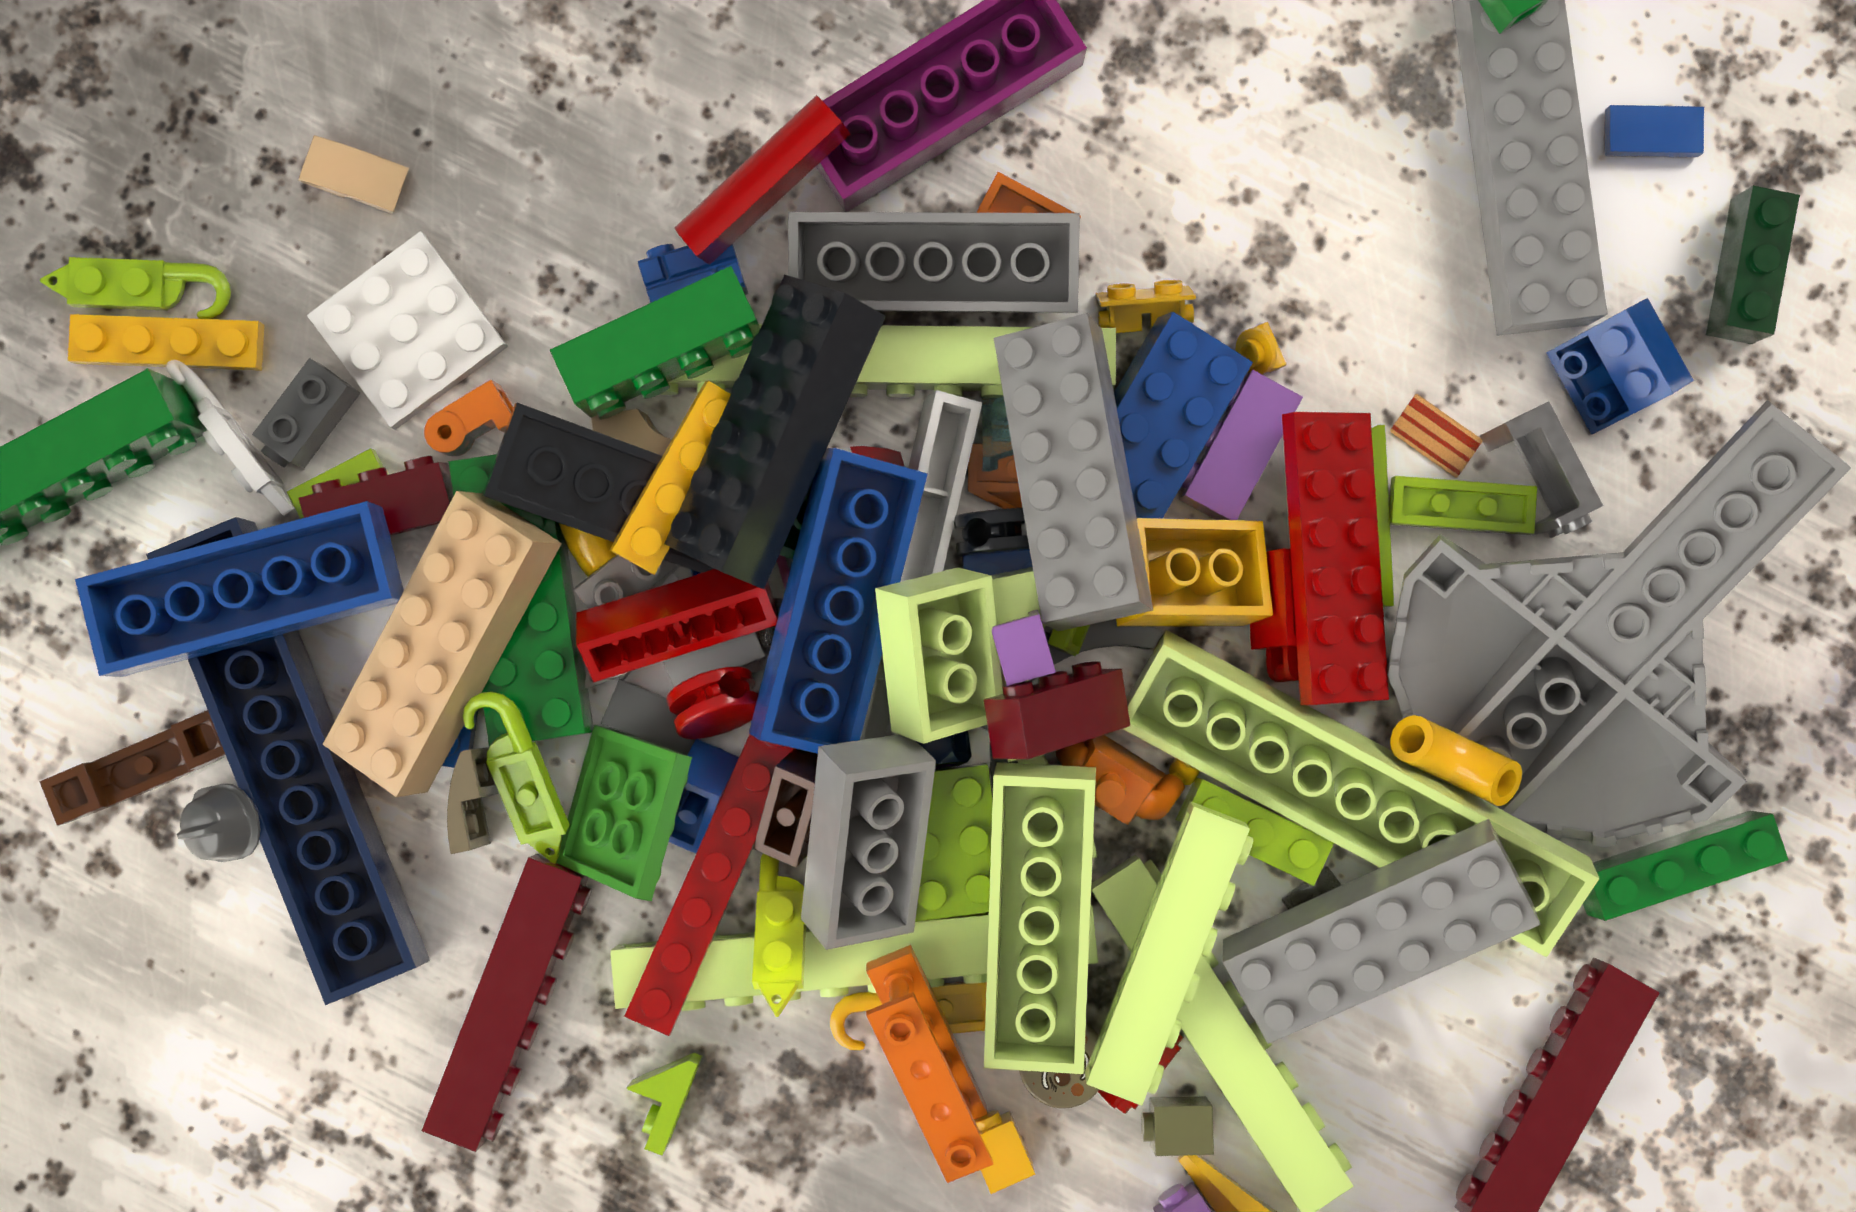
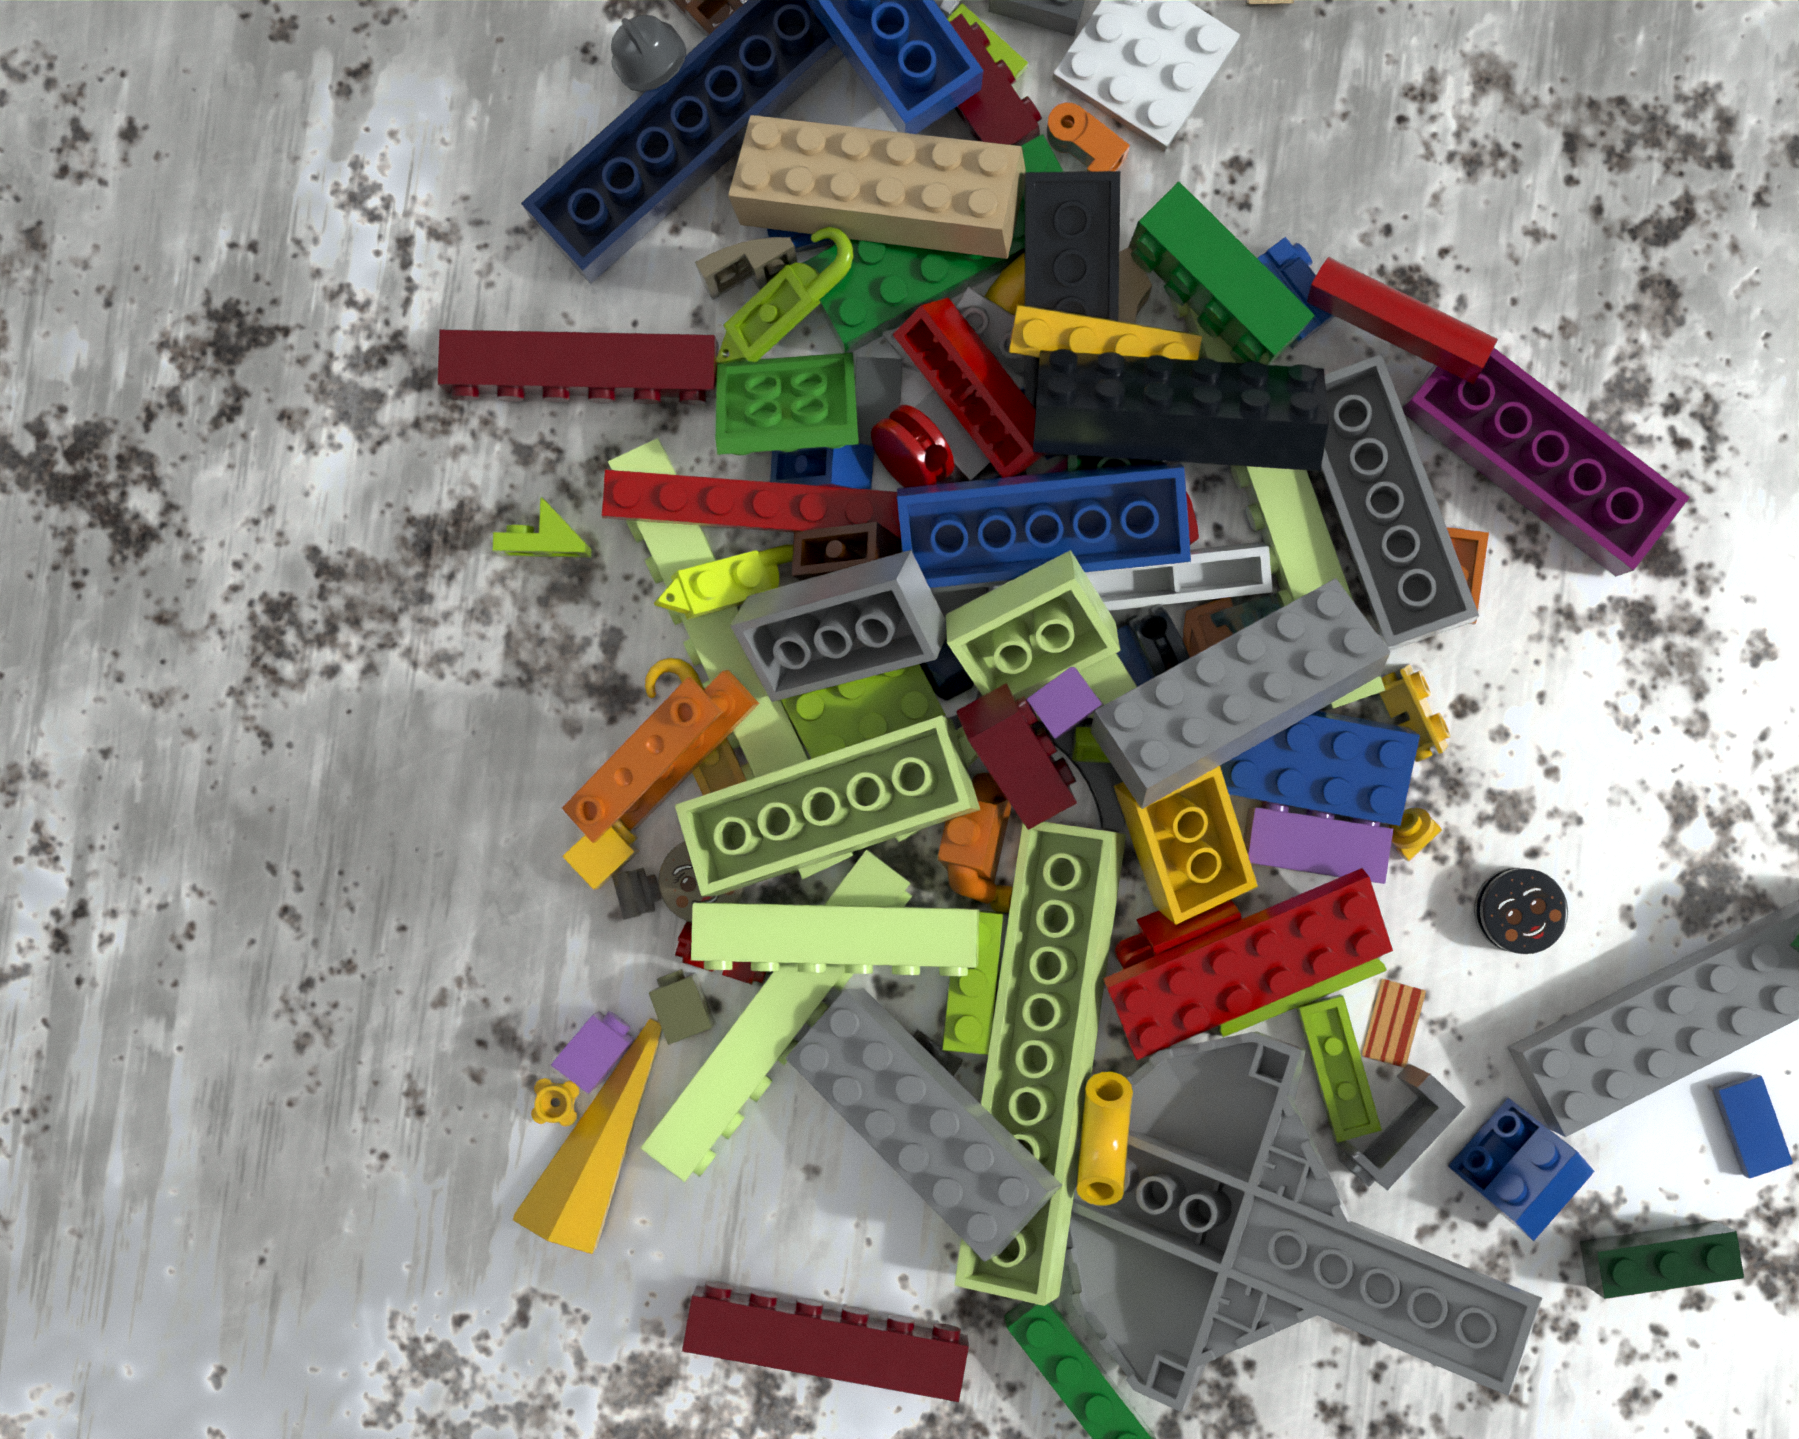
camera: 75 degrees right, 0 degrees up
none -> clear smoke plate [612,867,662,920]
none -> black head [1474,868,1568,954]

